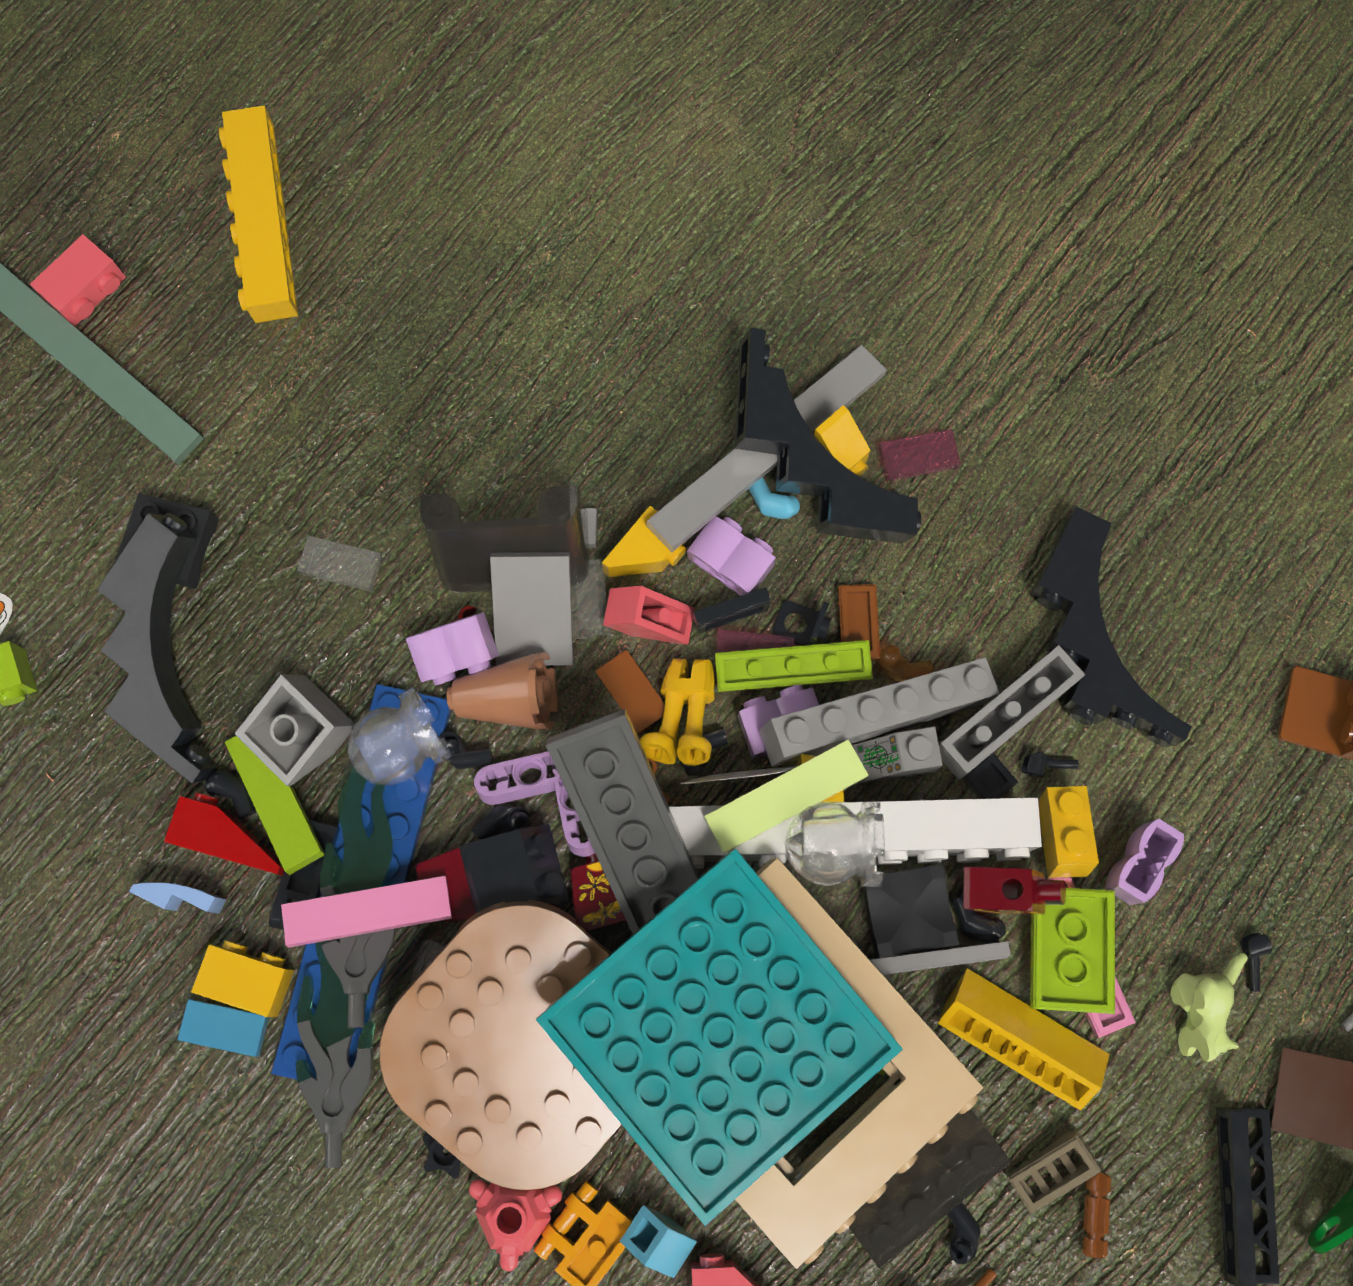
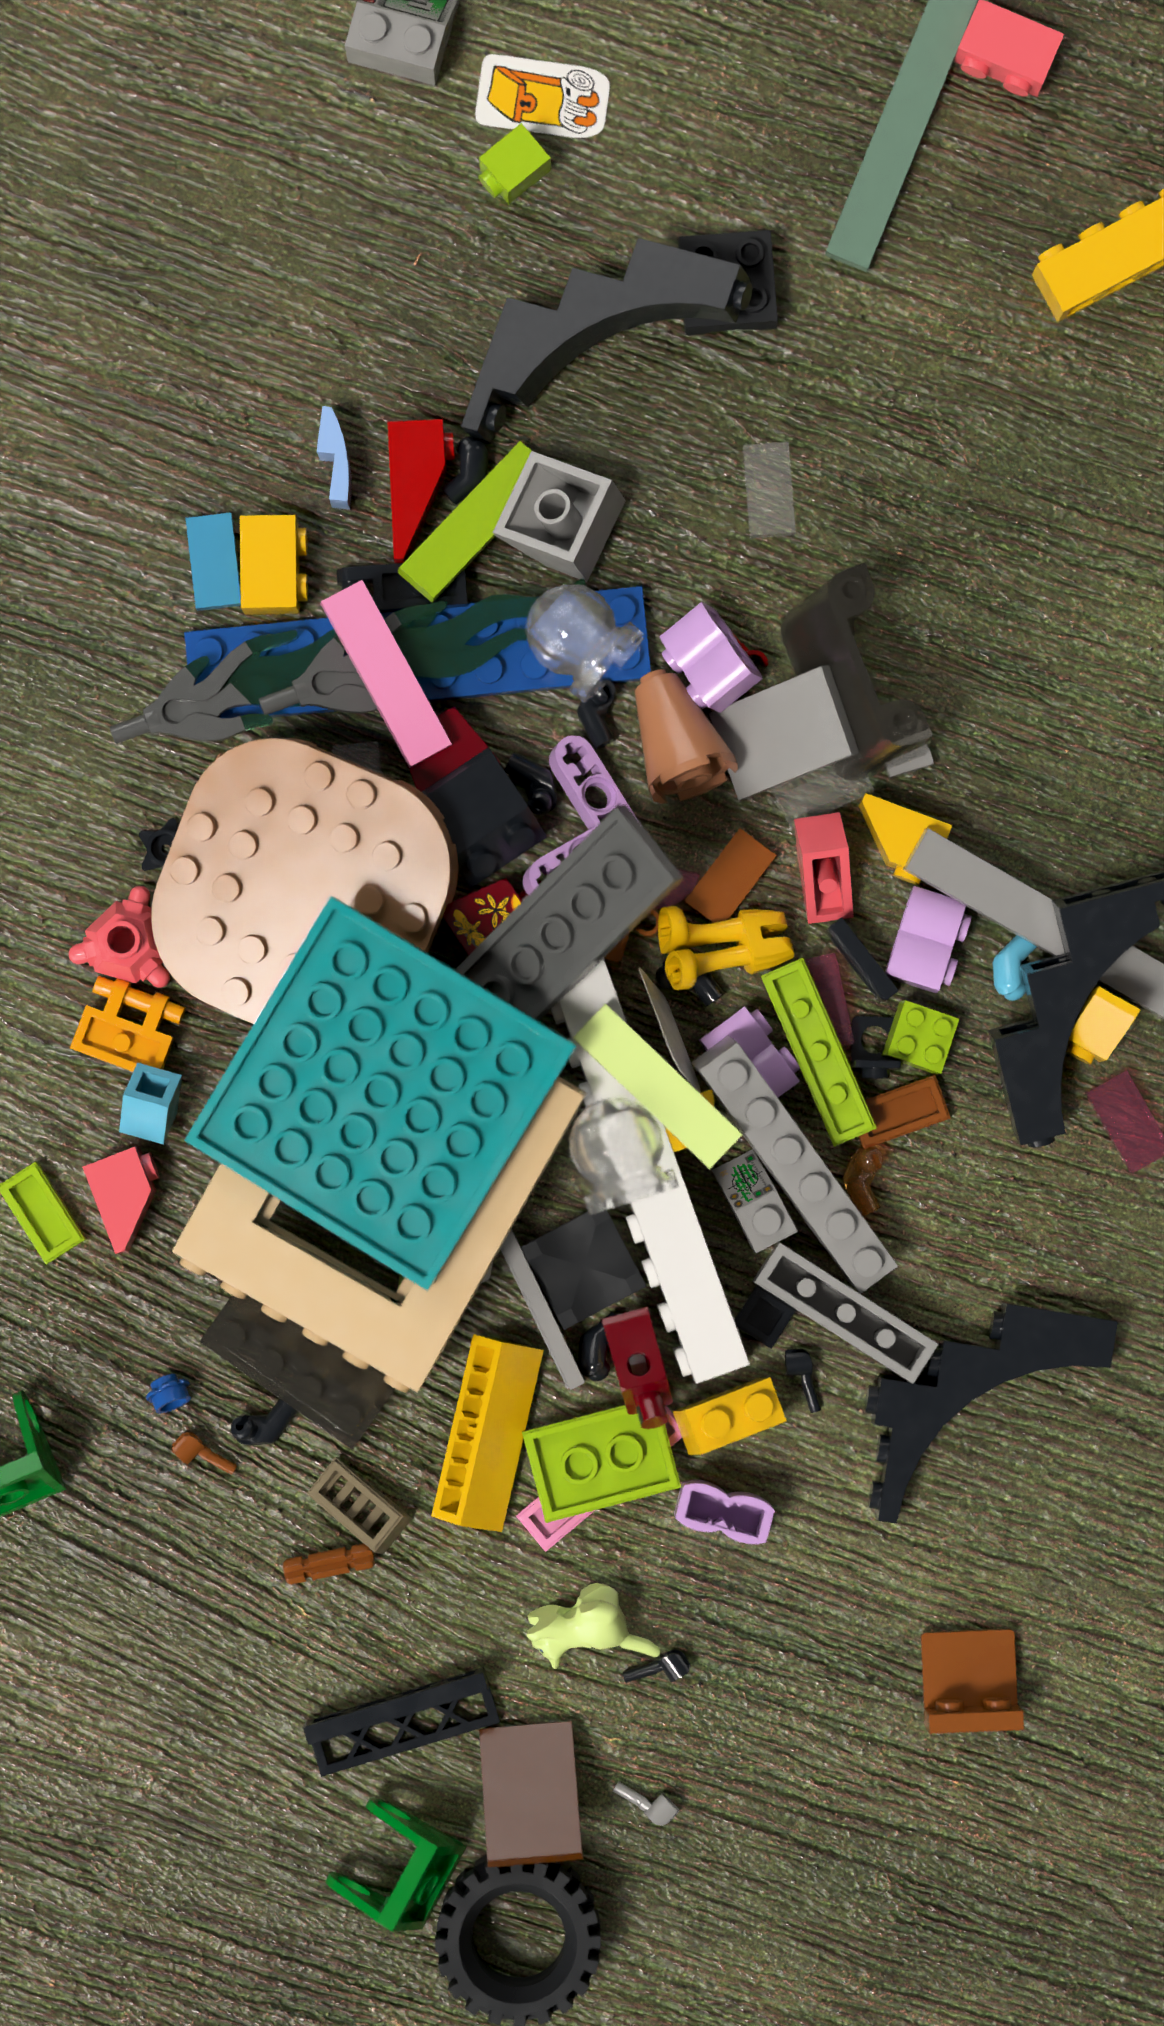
camera: 70 degrees right, 10 degrees up
none -> lime piece [882,1000,959,1074]

